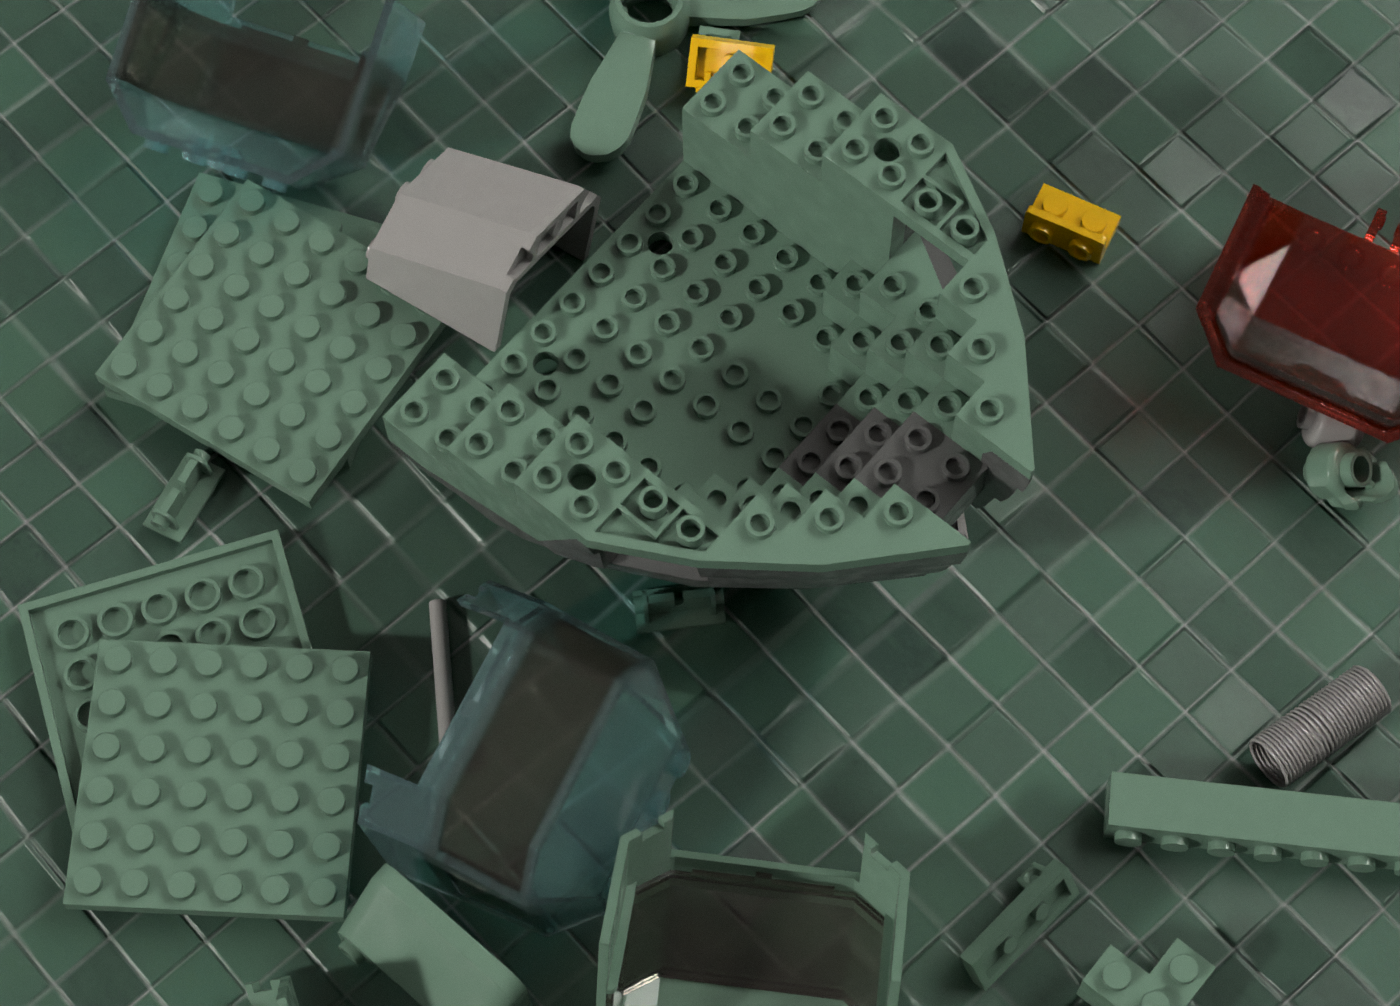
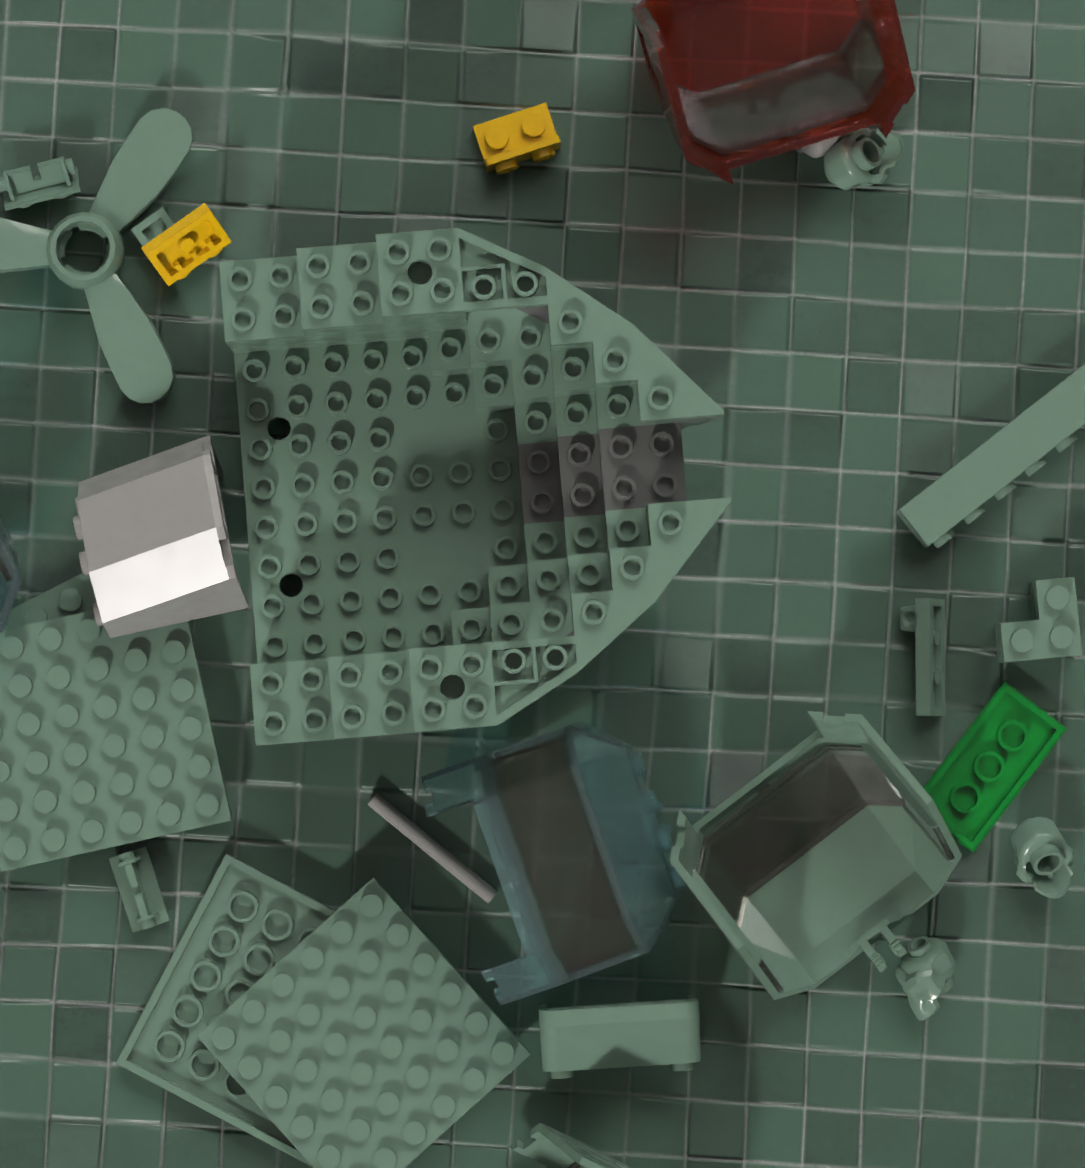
camera: 45 degrees left, 20 degrees up
light grey piece [1249,665,1392,787] -> none

